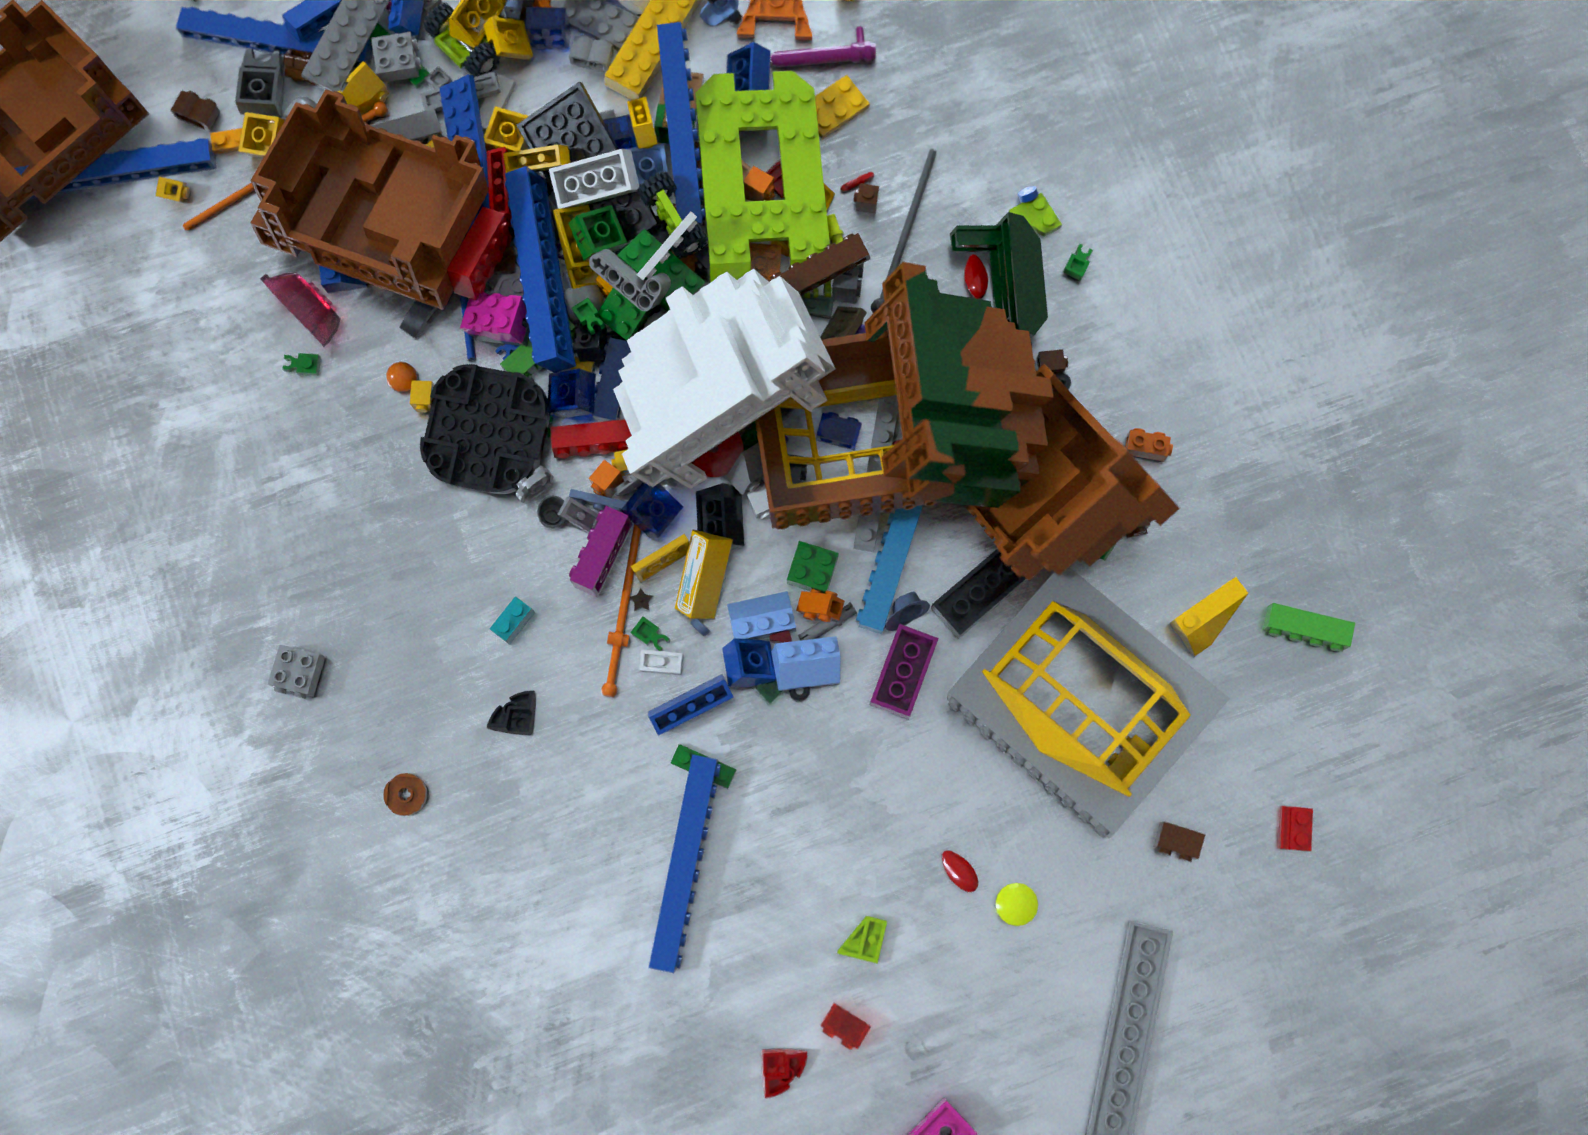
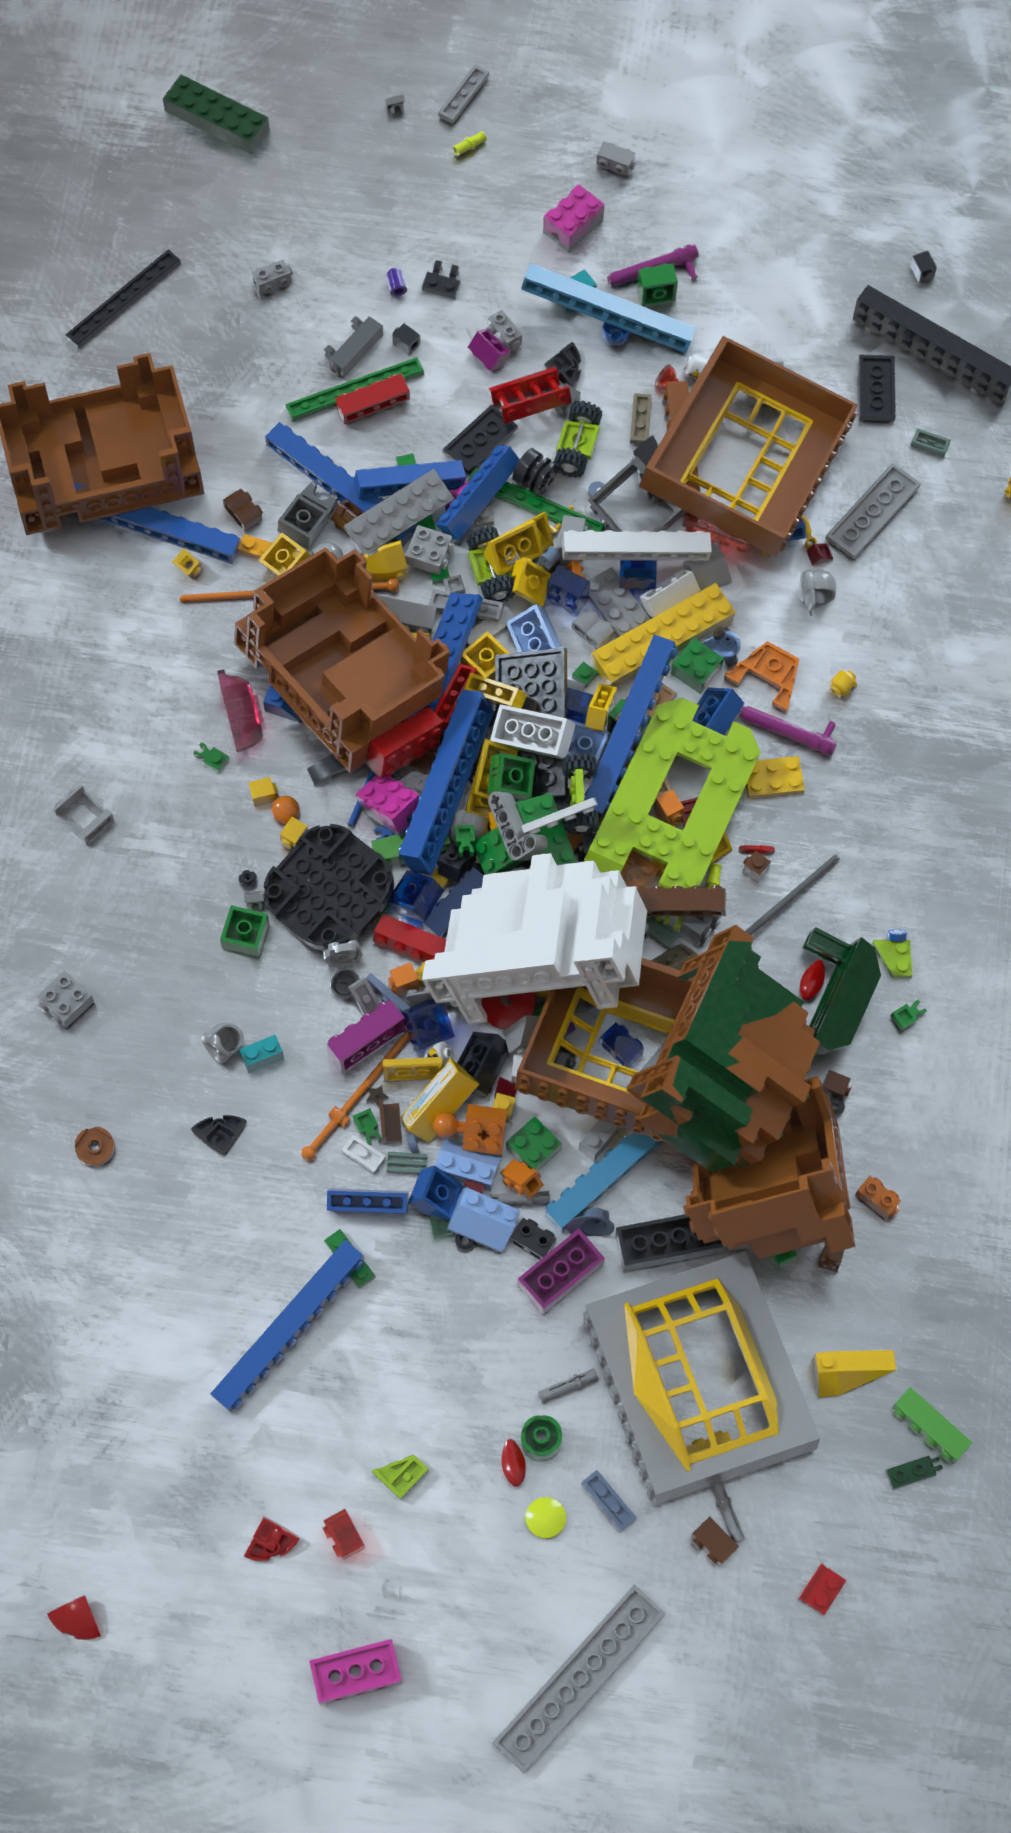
camera: 25 degrees right, 10 degrees down
none -> light grey panel [53,784,114,846]
none -> light grey piece [201,1022,244,1063]
none -> green brick [220,905,269,957]
none -> black plate [238,870,257,888]
none -> light grey tile [244,891,264,910]
none -> yellow brick [248,777,278,807]
none -> reddish brown panel [379,1100,402,1144]
none -> sand green tile [387,1151,428,1174]
none -> white head [424,1042,454,1067]
none -> orange brick [433,1104,508,1155]
none -> yellow brick [493,1093,516,1123]
none -> dark red slope [494,1077,517,1099]
none -> light blue slope [506,604,562,652]
none -> black brick [510,1218,557,1261]
none -> green brick [521,1415,562,1461]
none -> light grey pin [538,1368,599,1403]
none -> green plate [572,661,598,688]
none -> sand blue plate [581,1470,637,1532]
none -> green brick [671,638,724,694]
none -> light grey pin [710,1482,745,1543]
none -> dark green hinge [885,1455,943,1490]

